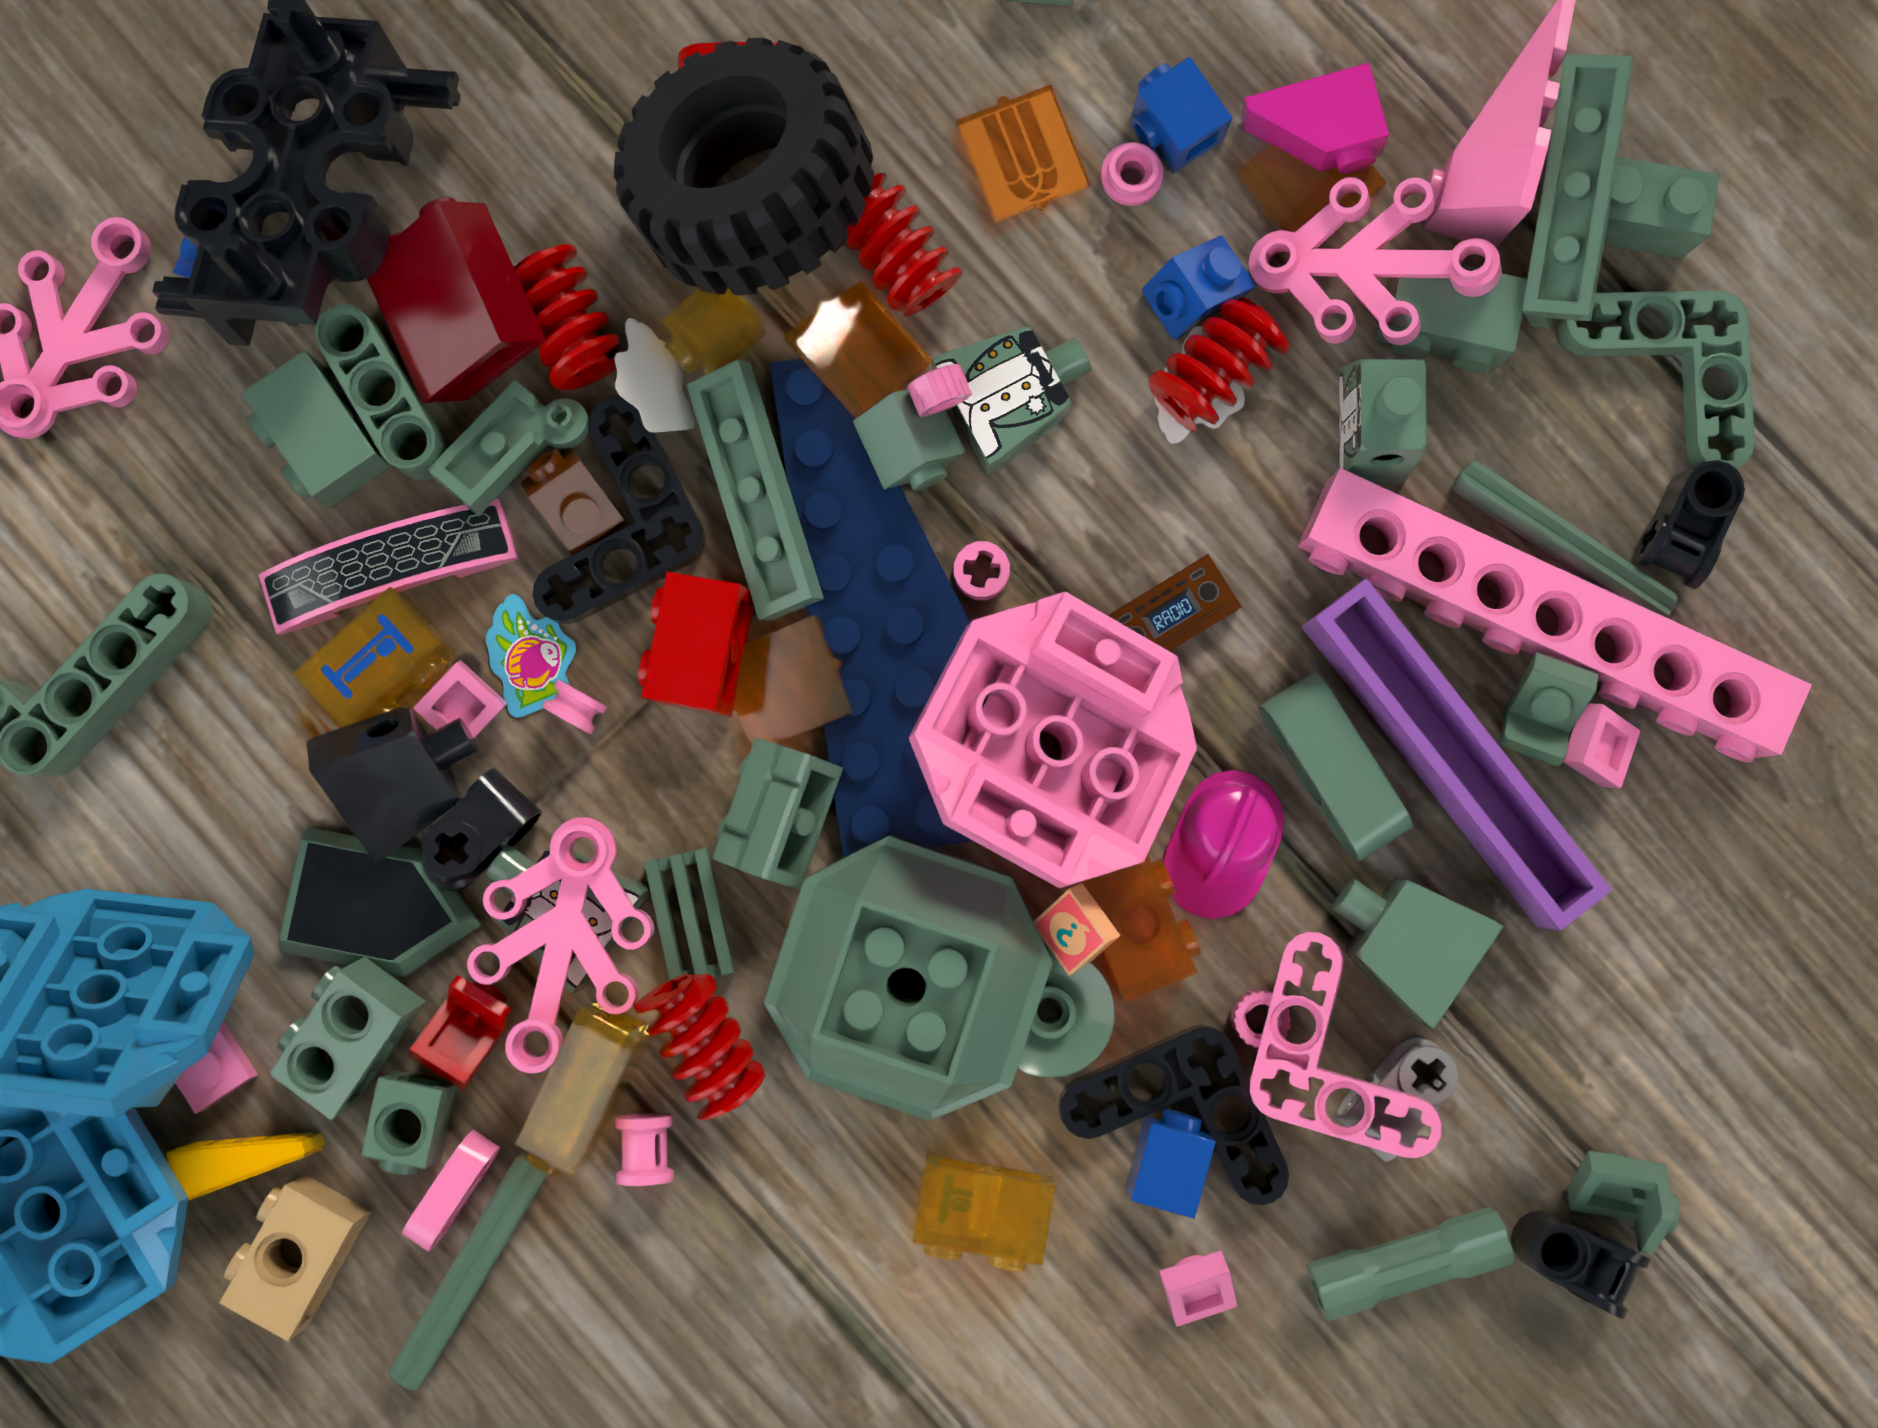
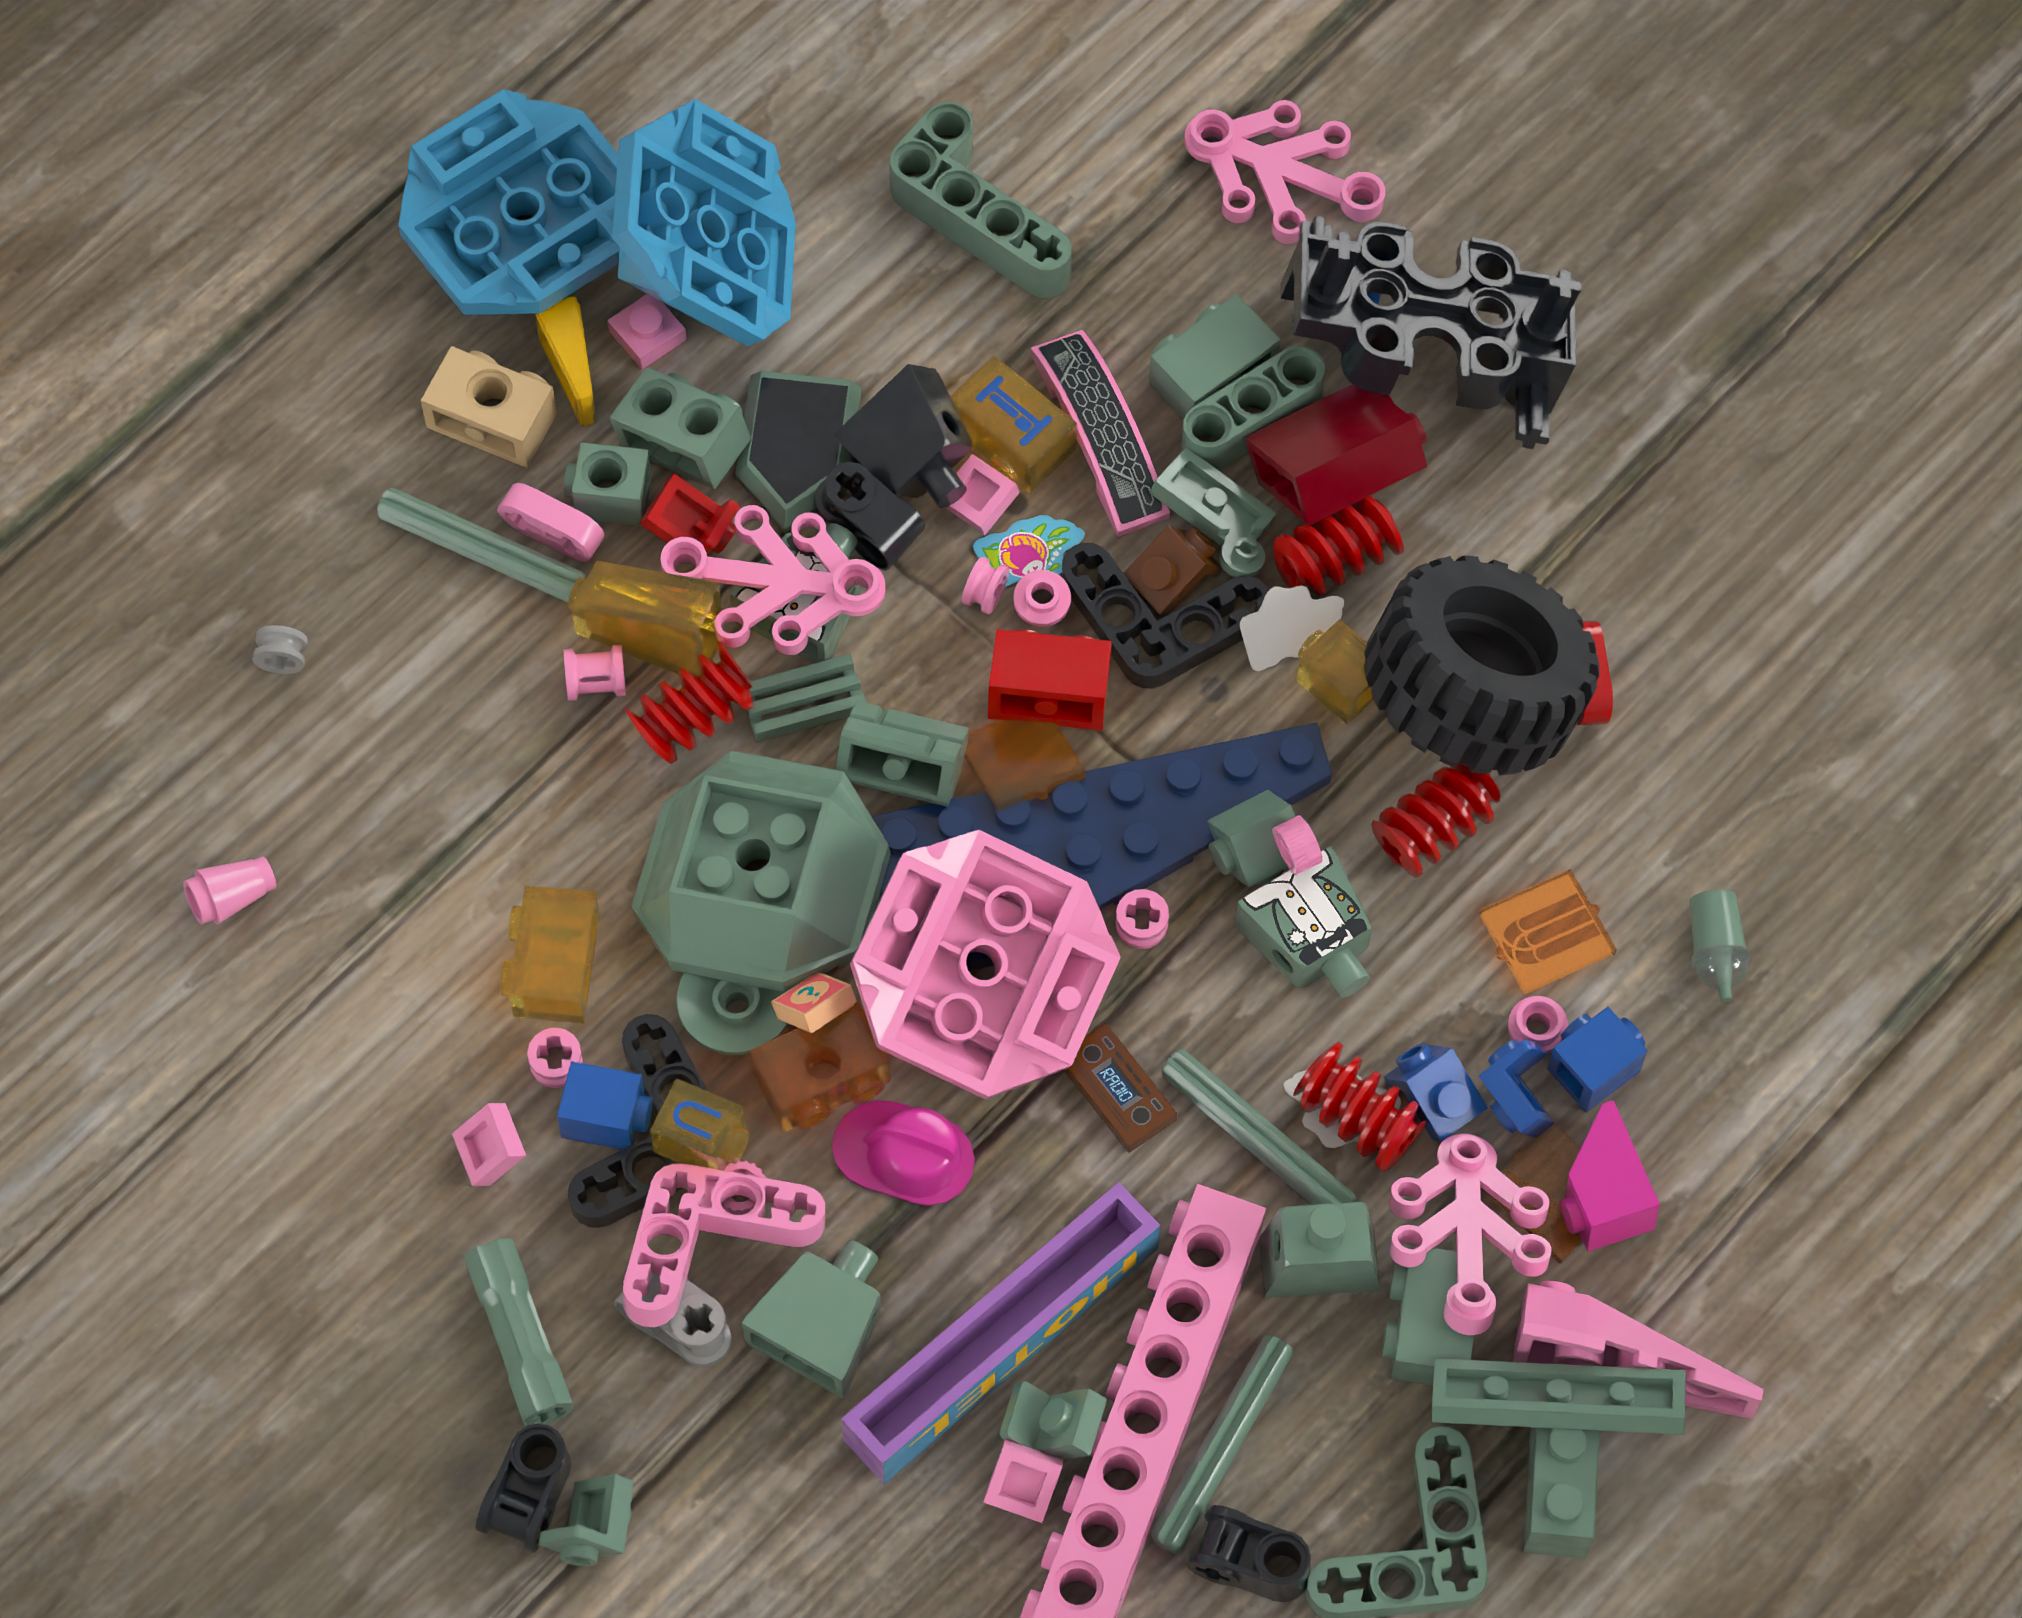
camera: 85 degrees right, 20 degrees down
sand green plate [687,359,824,621] -> none
clear orange piece [784,281,932,419] -> none
sand green beam [1258,672,1413,862] -> none
none -> bright pink bush [527,1027,583,1088]
none -> clear yellow brick [650,1078,750,1171]
none -> bright pink plate [1013,570,1071,627]
none -> sand green axle [1162,1049,1356,1205]
none -> blue bracket [1479,1039,1555,1138]

